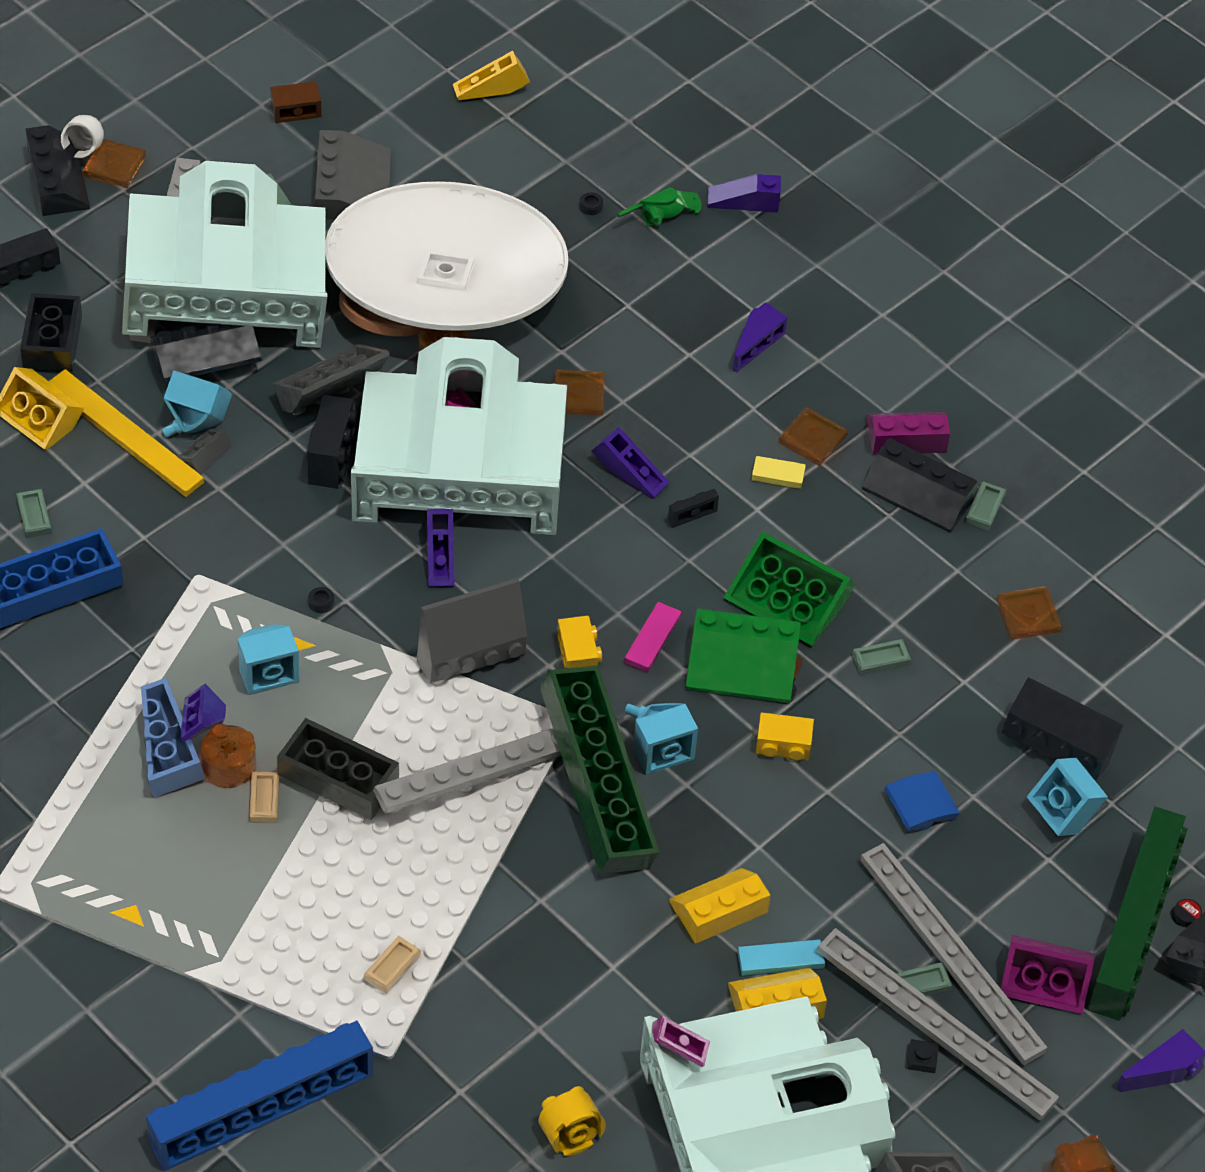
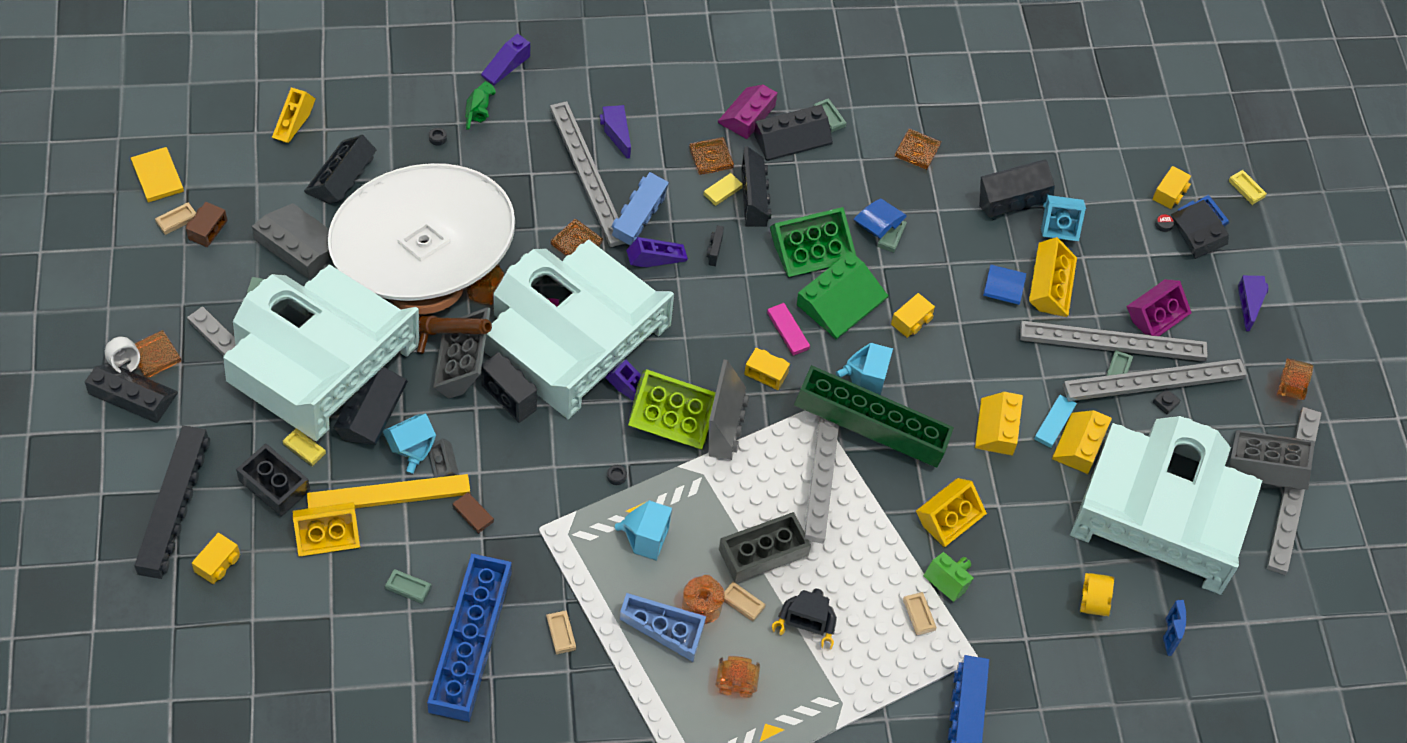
camera: 55 degrees left, 5 degrees up
dark purple slope [181,683,226,742] -> none
magenta slope [652,1016,710,1067] -> none
dark green brick [1088,806,1188,1021] -> none
none -> yellow tile [131,147,184,202]
none -> tan tile [155,202,196,235]
none -> light yellow tile [283,428,326,466]
none -> black slope [304,134,377,204]
none -> reddish brown cylinder [417,316,492,354]
none -> reddish brown tile [452,492,494,534]
none -> tan tile [546,610,576,654]
none -> light grey plate [550,101,625,247]
none -> medium blue wedge [611,172,669,245]
none -> lime slope [628,369,716,449]
none -> clear orange brick [716,656,760,698]
none -> black slope [741,146,771,227]
none -> black torso [772,588,837,650]
none -> blue slope [854,199,907,239]
none -> yellow slope [916,478,987,547]
none -> bright green brick [923,552,974,602]
none -> yellow slope [1029,237,1077,317]

